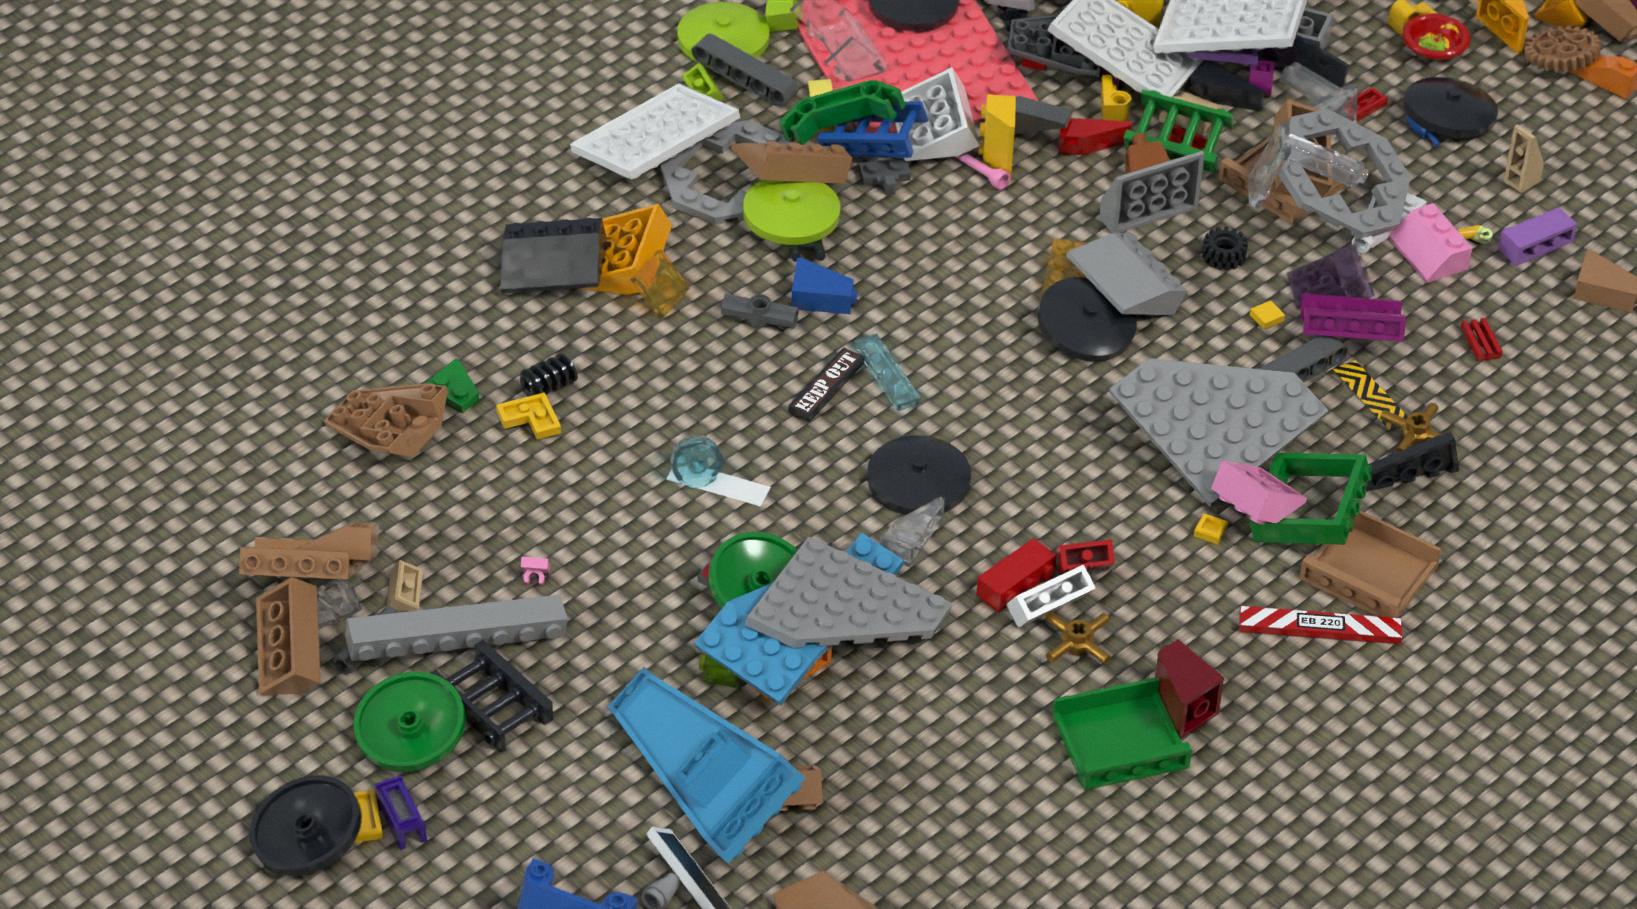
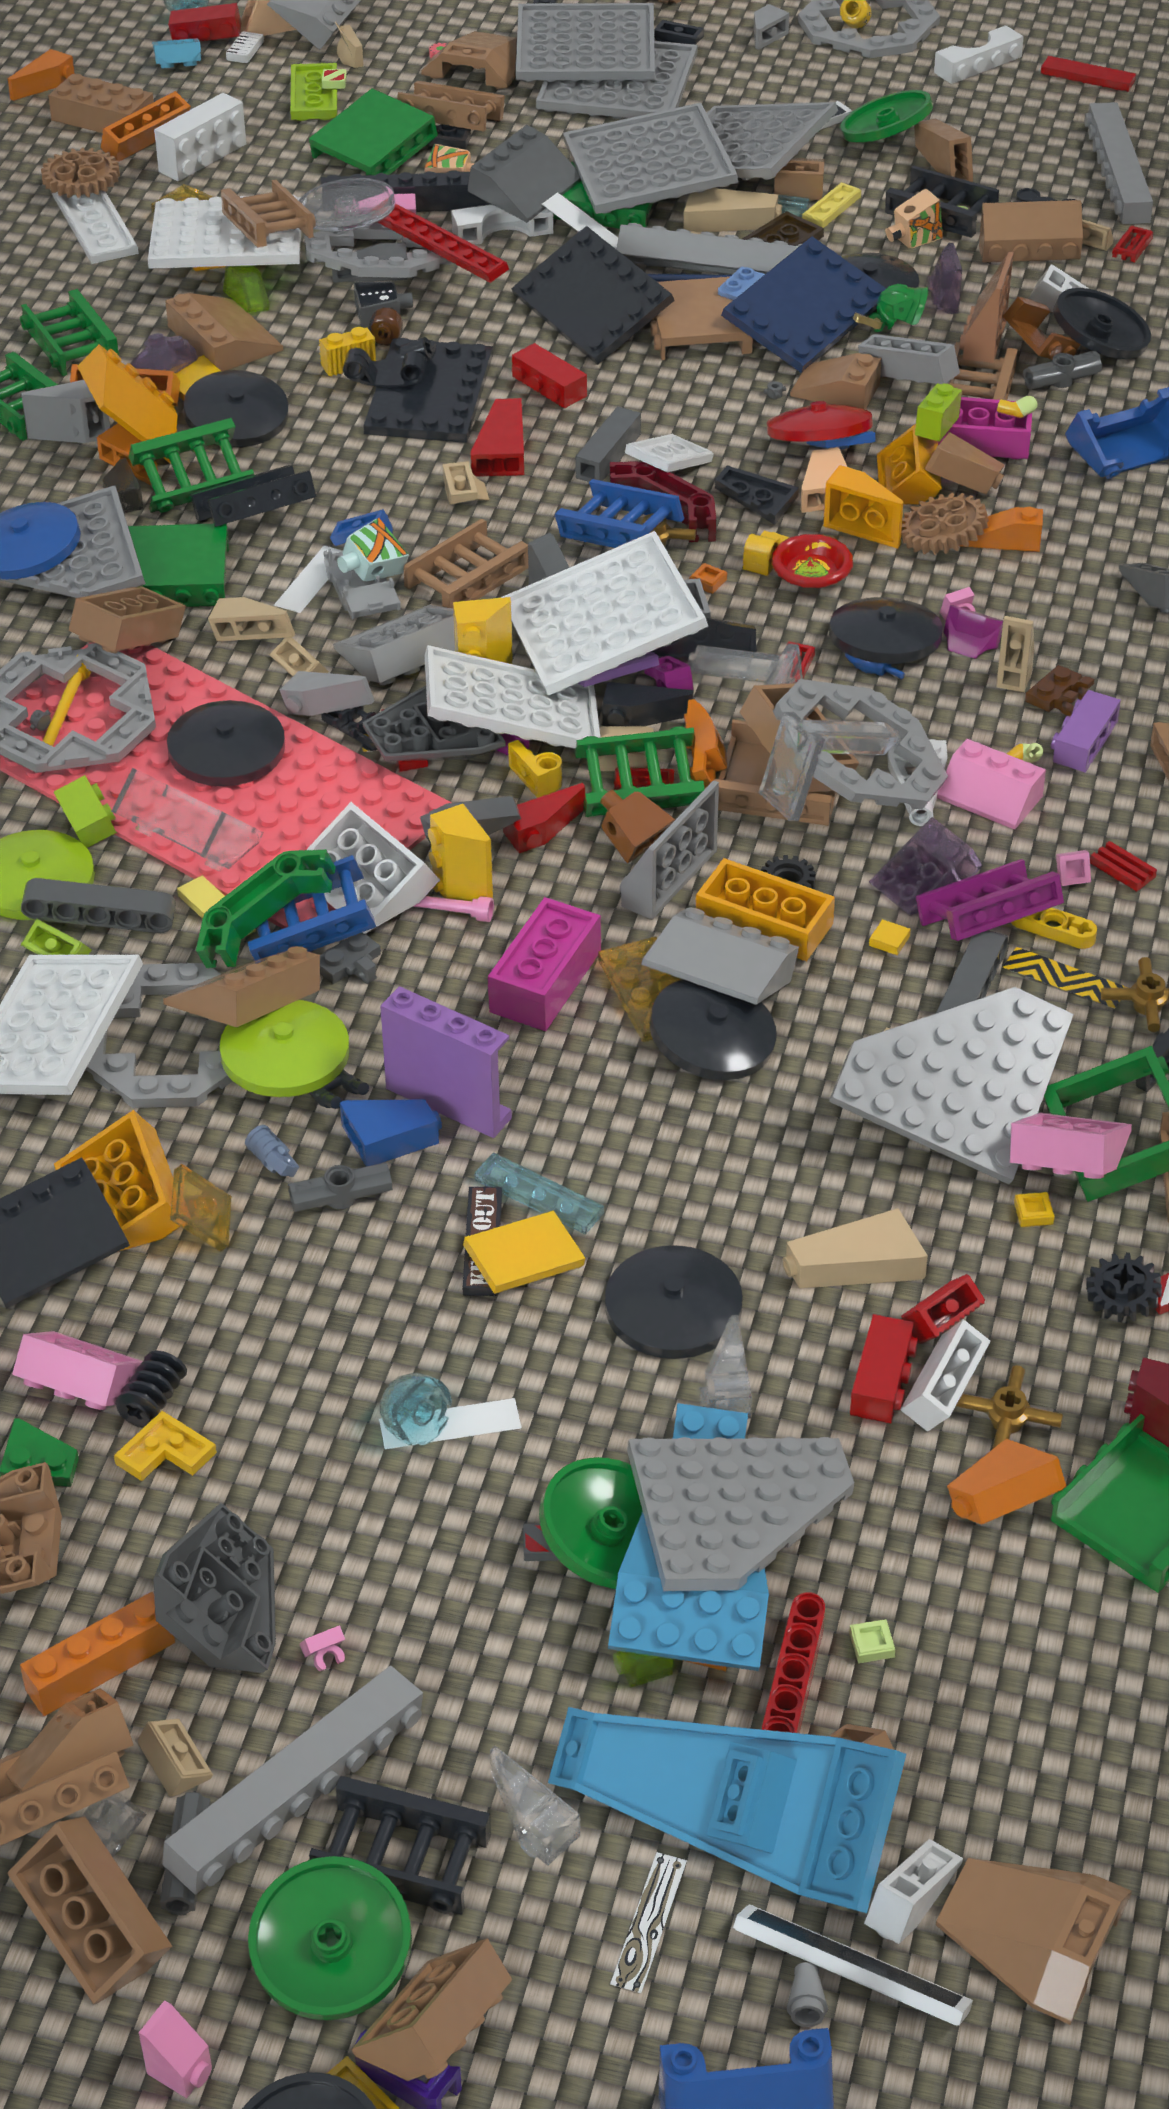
camera: 30 degrees left, 0 degrees up
none -> bright pink slope [12,1331,143,1410]
none -> orange brick [20,1592,175,1716]
none -> bright pink slope [139,2000,212,2099]
none -> dark grey wedge [153,1503,276,1673]
none -> sand blue hinge [245,1125,300,1177]
none -> medium nougat slope [351,1938,512,2081]
none -> medium lavender panel [380,986,512,1138]
none -> yellow tile [463,1210,586,1294]
none -> dark pink piece [488,897,601,1031]
none -> clear slope [490,1746,580,1866]
none -> sticker [610,1852,687,1993]
none -> orange slope [684,699,727,789]
none -> orange tile [689,563,727,594]
none -> light orange brick [696,858,835,962]
none -> red beam [762,1592,825,1733]
none -> tan slope [783,1208,928,1288]
none -> yellowish green tile [849,1619,895,1663]
none -> white slope [864,1839,963,1944]
none -> bright pink tile [940,587,975,620]
none -> magenta slope [943,605,1003,659]
none -> orange slope [947,1439,1066,1525]
none -> yellow beam [1011,907,1097,949]
none -> reddish brown plate [1025,665,1095,716]
none -> bright pink tile [1056,850,1091,886]
none -> black gear [1086,1252,1162,1323]

